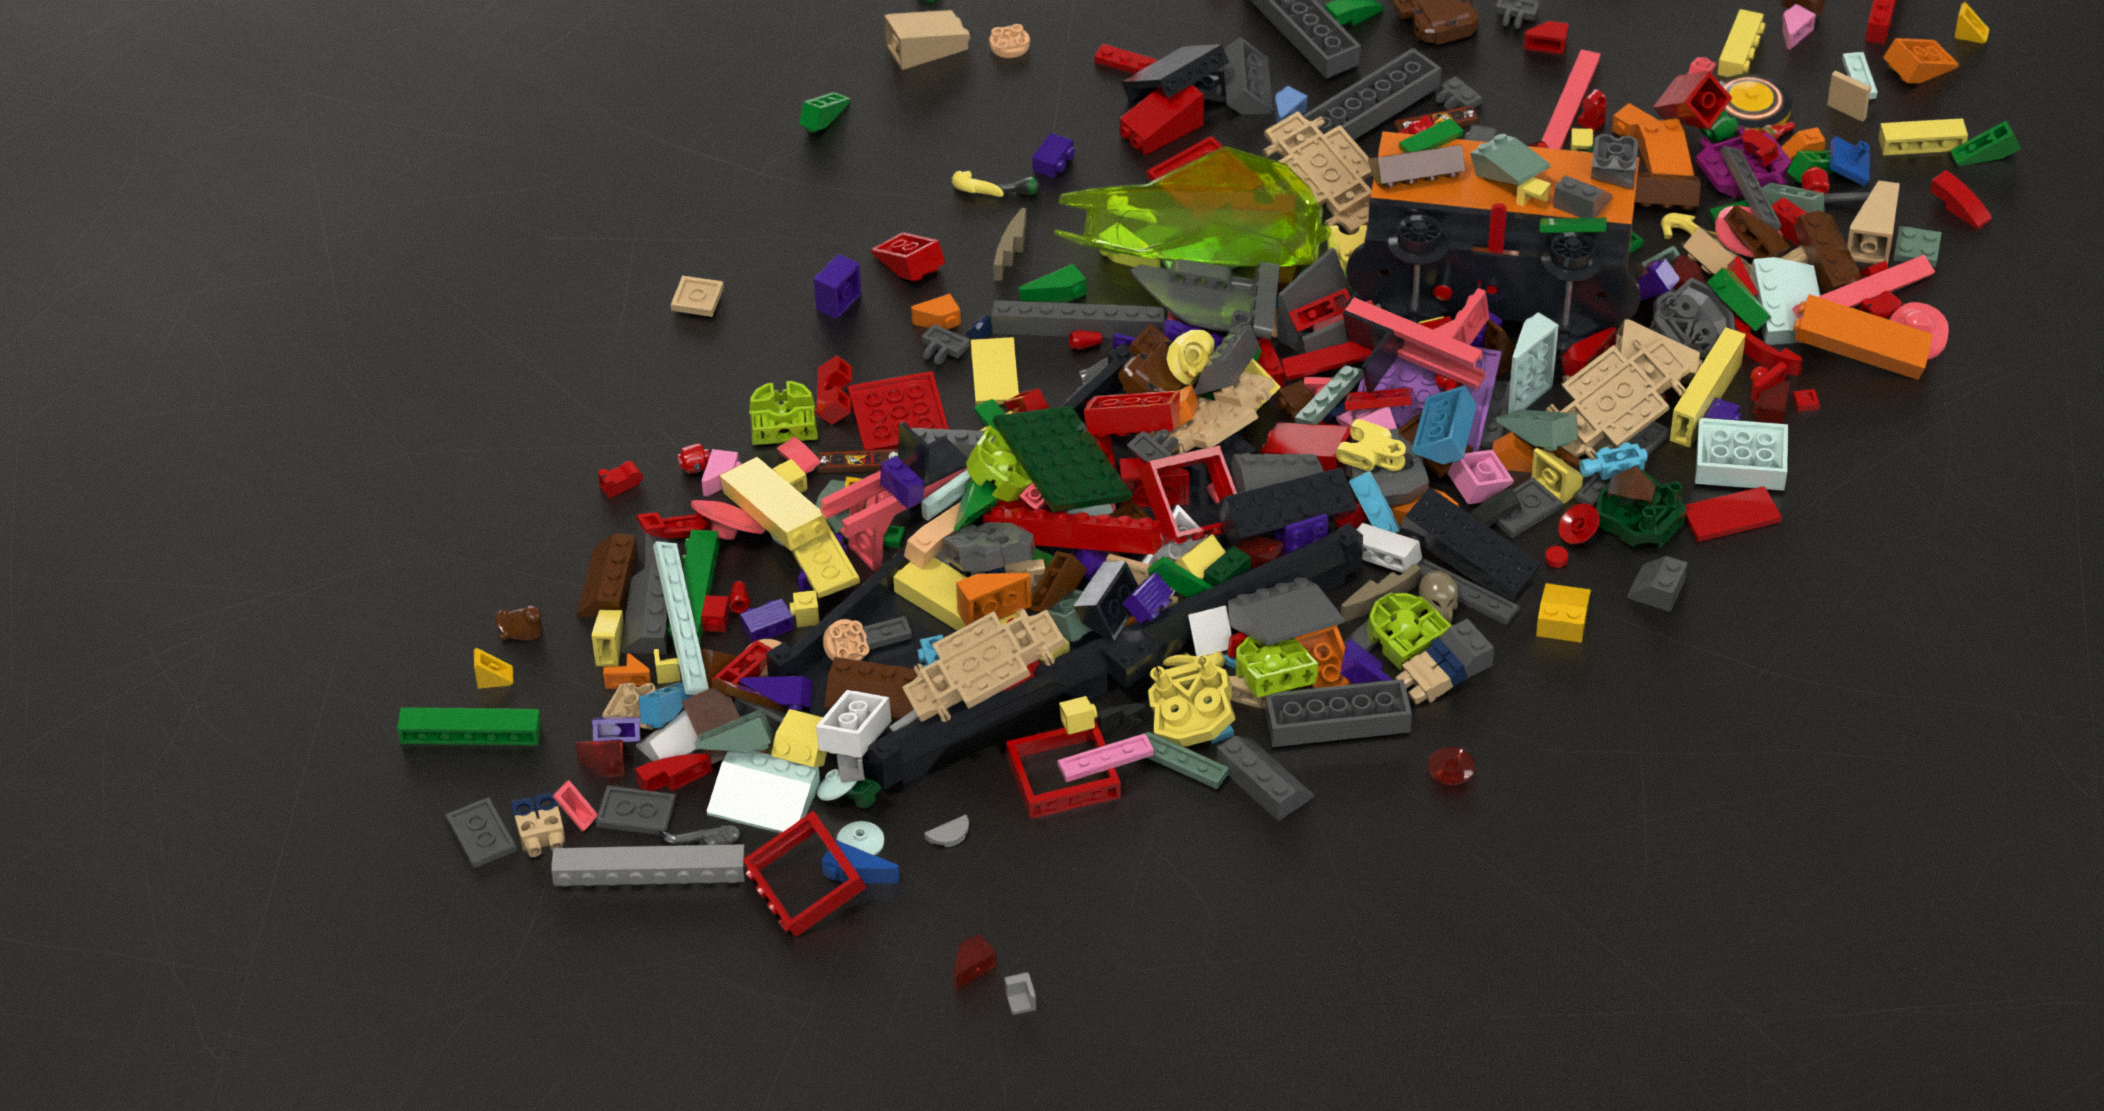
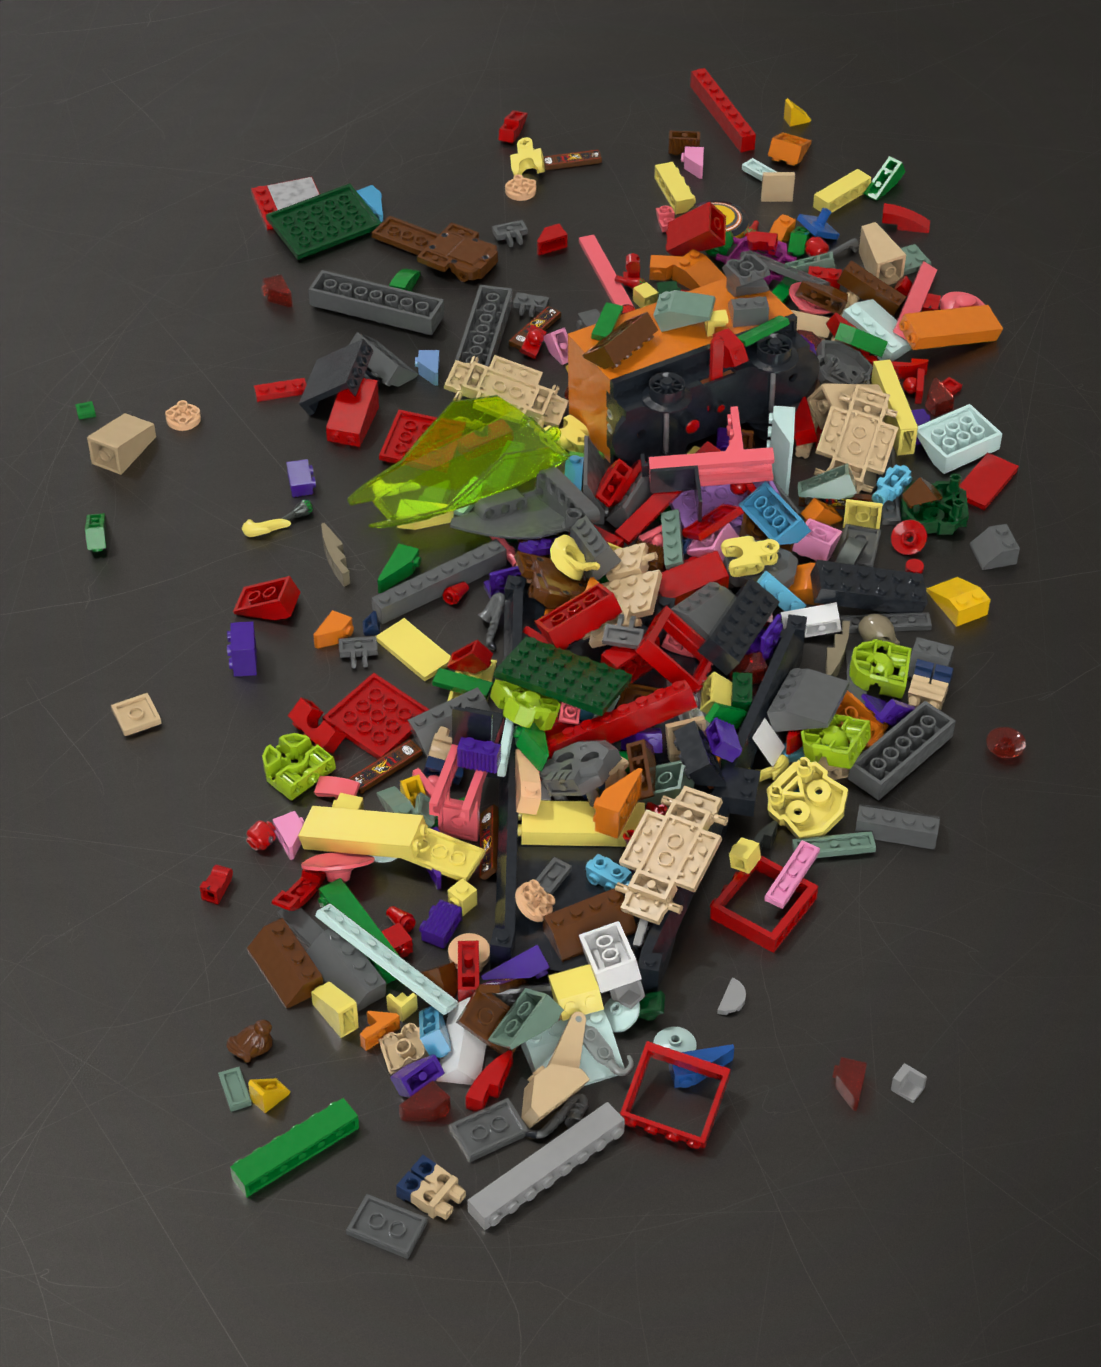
camera: 40 degrees left, 0 degrees up
coral slope [552,780,598,831] -> none
none -> sand green tile [218,1067,252,1112]
none -> tan slope [521,1012,634,1129]
none -> red piece [615,275,645,289]
none -> red slope [712,328,749,368]

